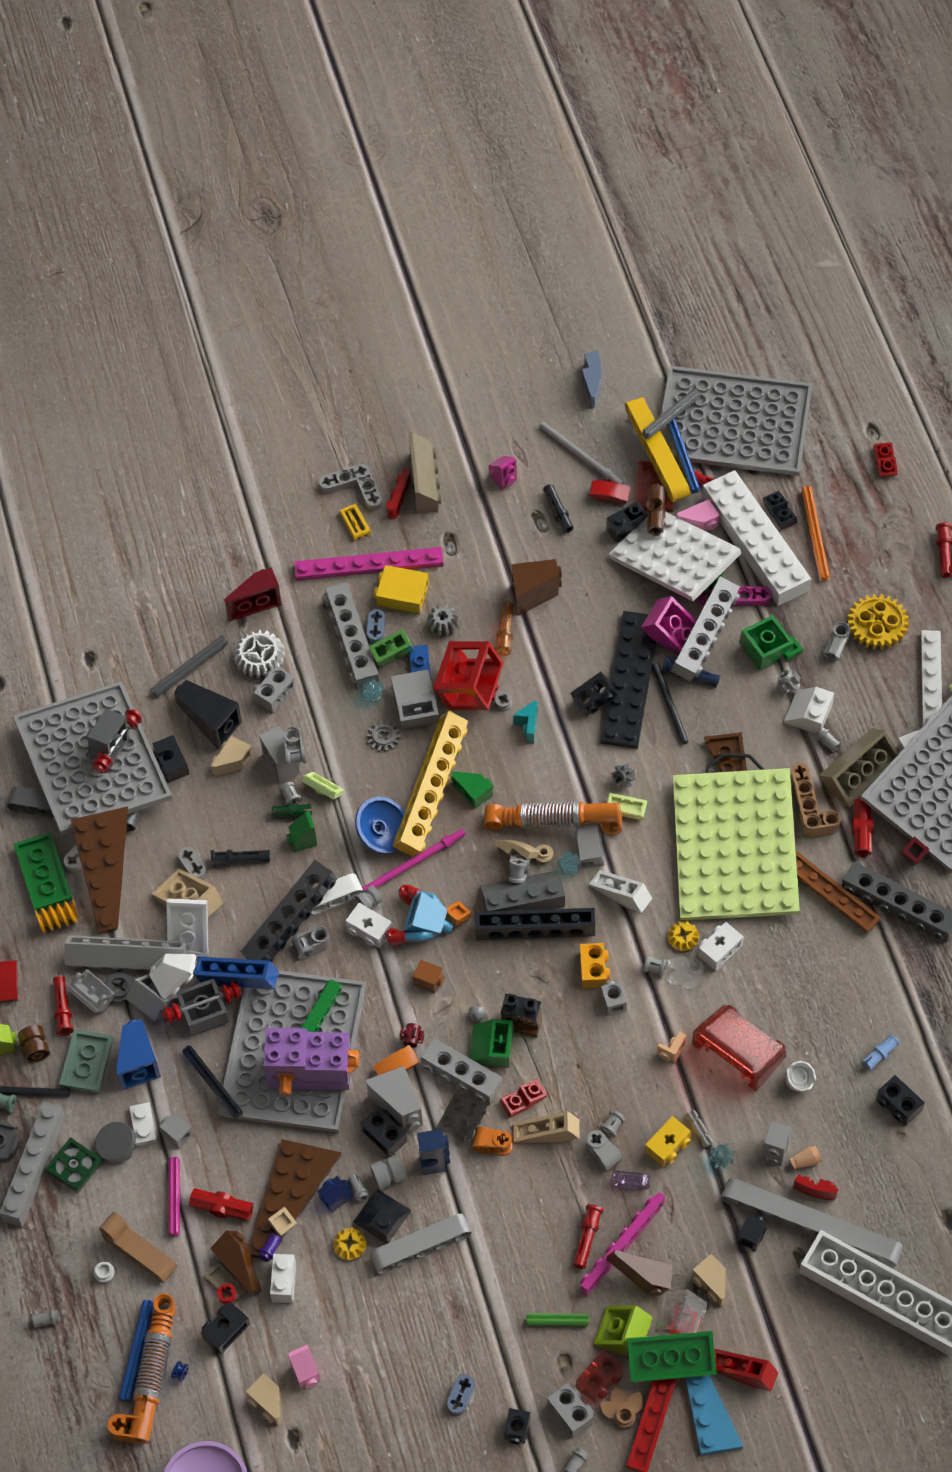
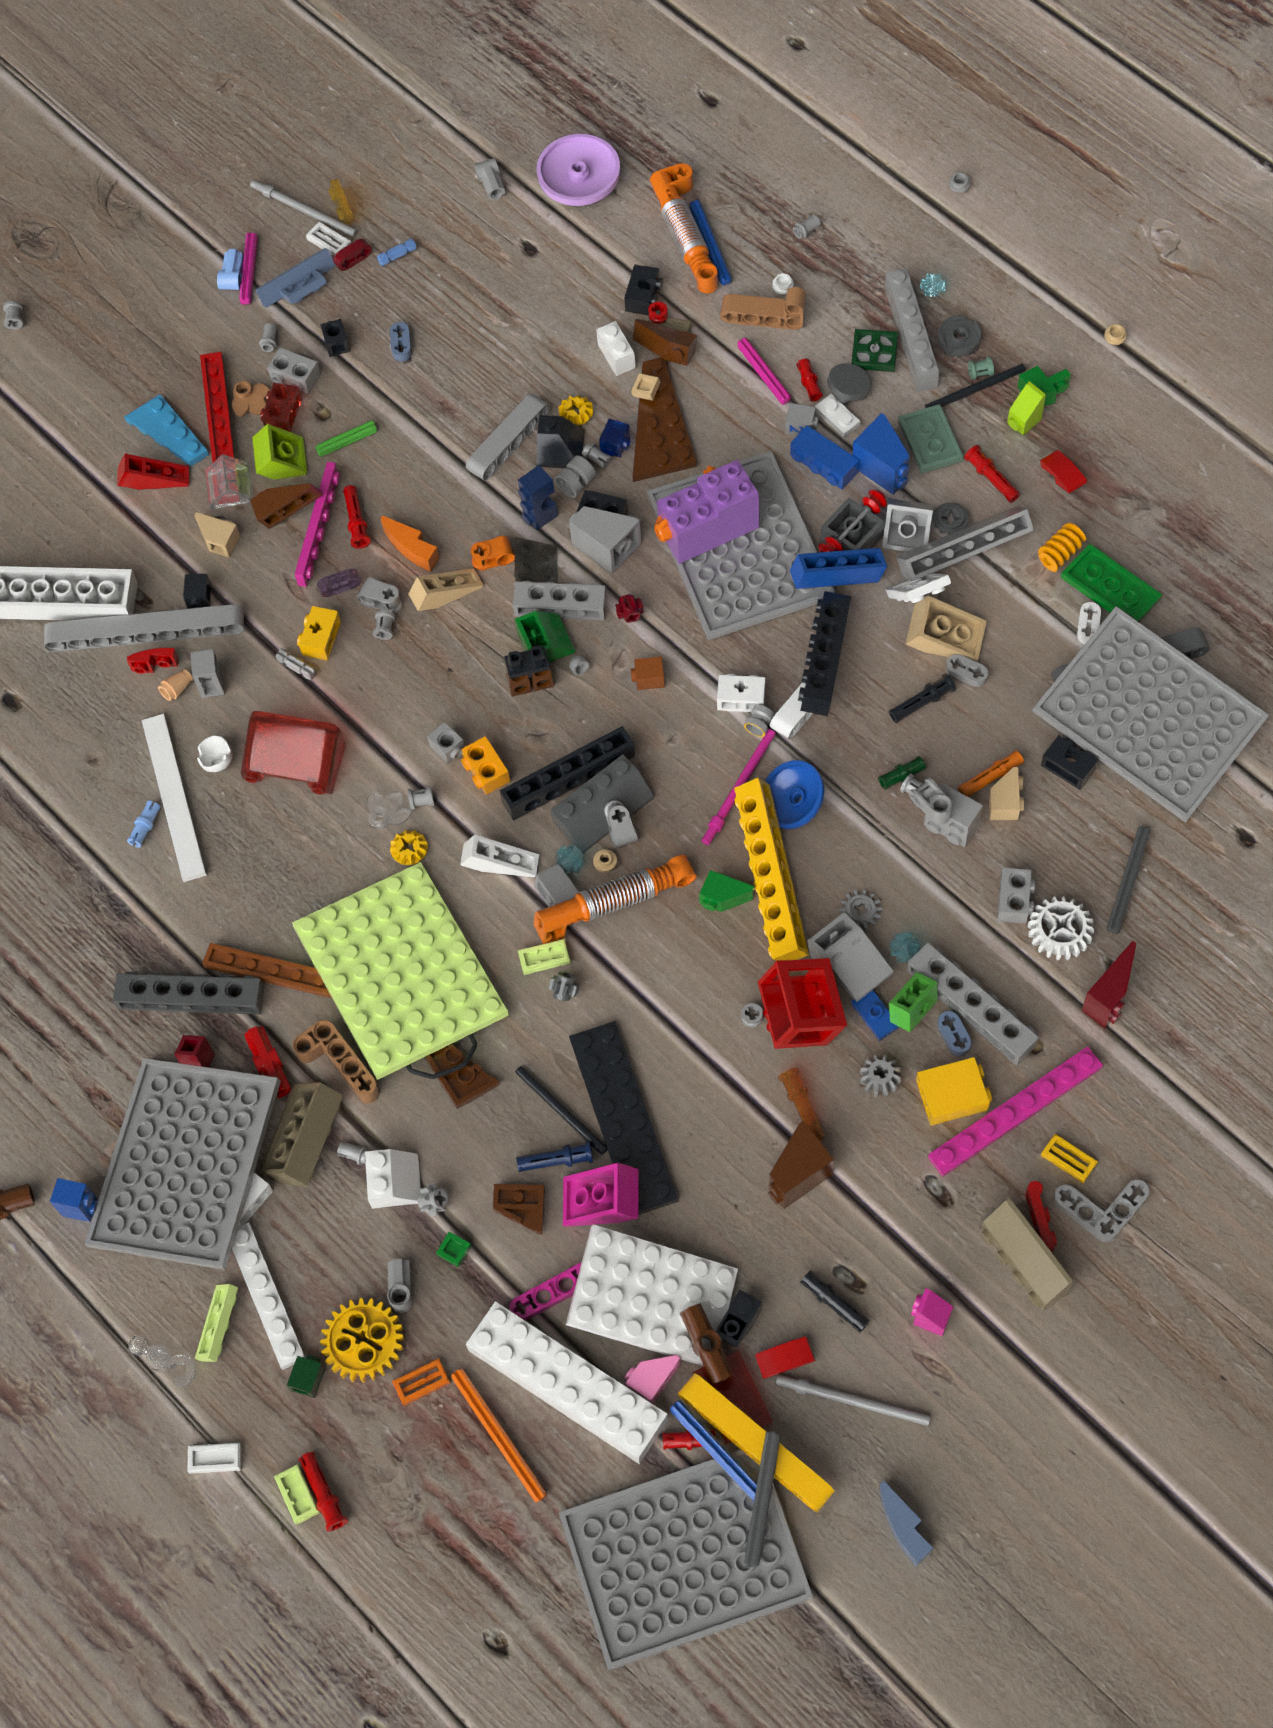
camera: 155 degrees right, 5 degrees up
reddish brown wheel [17,1025,50,1063] -> none
light grey hinge [66,970,116,1013] -> none
reddish brown wing [70,806,128,934] -> none
dark grey brick [86,709,142,774] -> none
white slope [149,954,196,1000] -> none
clear blue bush [171,1361,189,1383] -> none
black slope [174,680,242,749] -> none
black axle [182,1045,243,1119] -> none
red piece [189,1188,254,1222] -> none
tan slope [246,1373,281,1426] -> none
dark purple pin [258,1234,282,1262] -> none
green slope [286,811,317,852] -> none
bright pink slope [288,1345,320,1389] -> none
light grey piece [291,926,331,960] -> none
green piece [300,979,342,1032] -> none
yellowish green plate [302,772,344,799] -> none
orange slope [373,1045,420,1075] -> none
torso [385,884,453,946] -> none
orange plate [446,901,472,926] -> none
tan slope [495,840,540,859] -> none
red slope [500,1079,547,1118] -> none
teal slope [513,700,538,743] -> none
black brick [570,671,618,716] -> none
green plate [627,1331,717,1382] -> none
light nougat bracket [657,1032,687,1063] -> none
light grey brick [671,576,740,682] -> none
white brick [698,922,744,971] -> none
clear light blue gear [709,1142,735,1169] -> none
green slope [739,615,794,670] -> none
black slope [763,491,797,530] -> none
red slope [873,442,898,477] -> none
black brick [876,1075,925,1126] -> none
none -> white tile [141,714,207,882]
none -> dark green brick [287,1355,325,1398]
none -> orange slope [381,515,439,572]
none -> orange tile [392,1358,450,1406]
none -> reddish brown wing [493,1184,545,1235]
none -> blue brick [790,425,859,490]
none -> red pin [796,358,823,402]
none -> orange pin [958,750,1024,797]

